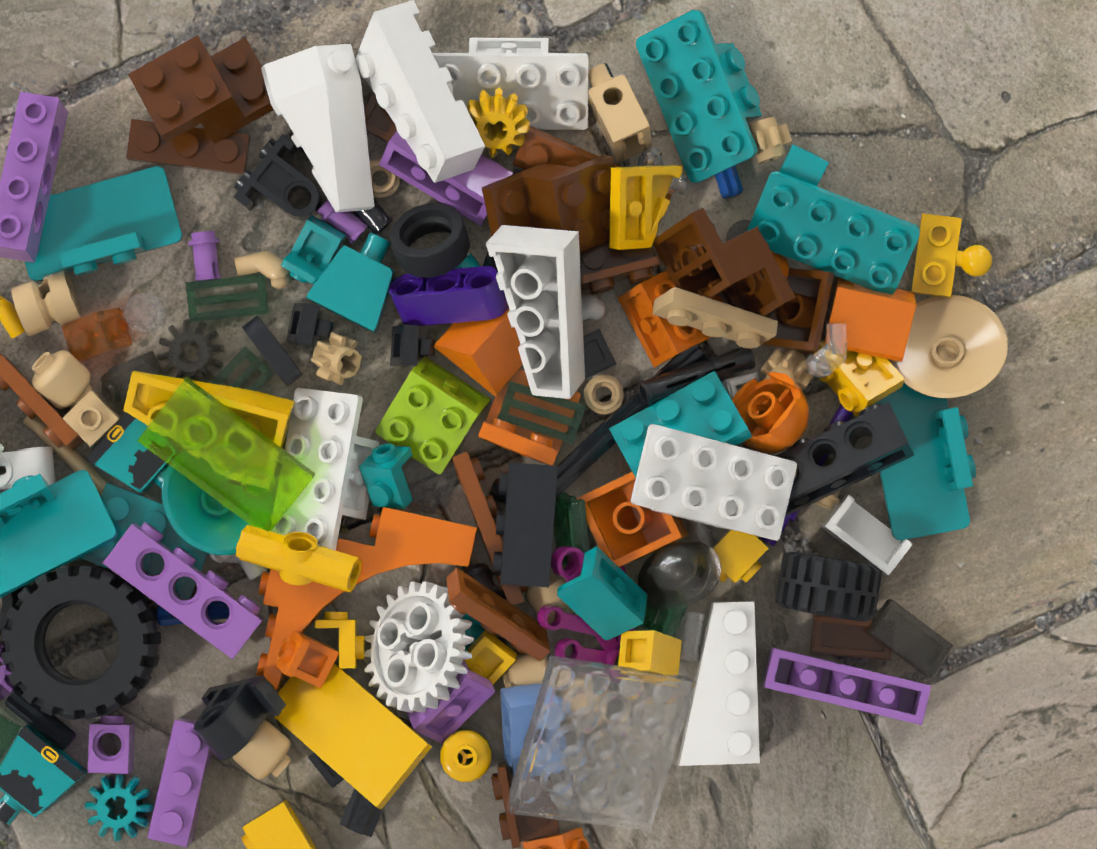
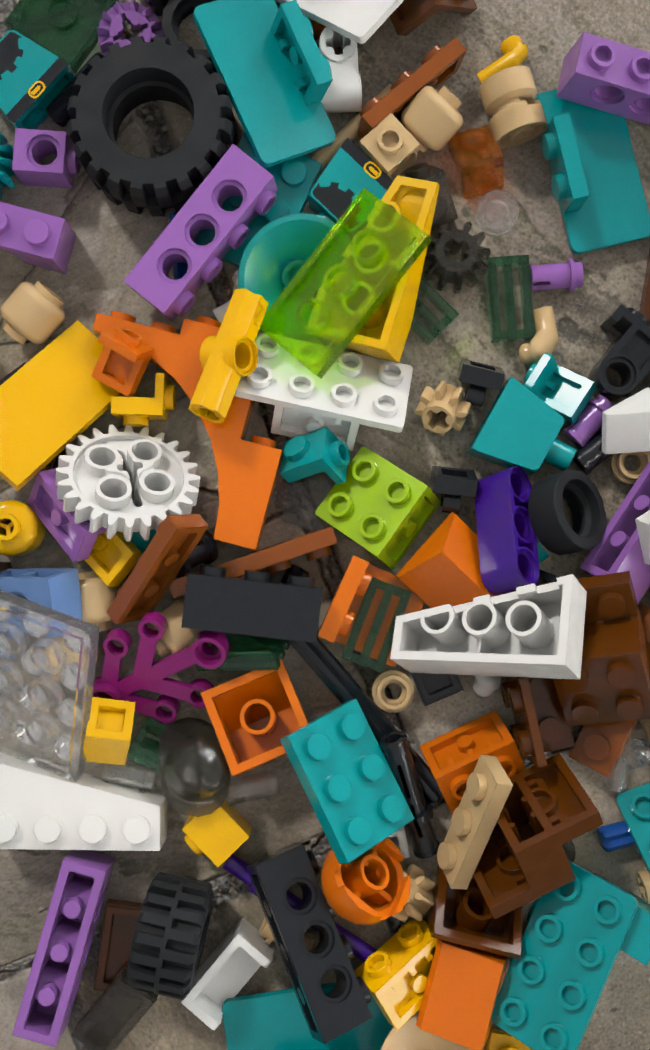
camera: 90 degrees right, 0 degrees up
black pin [194,675,286,760] -> none
black beam [242,315,303,387] -> none
teal panel [557,546,647,640] -> none
yellow wing [609,165,682,250] -> none
white bracket [631,424,797,541] -> none
clear arm [805,323,847,378] -> none

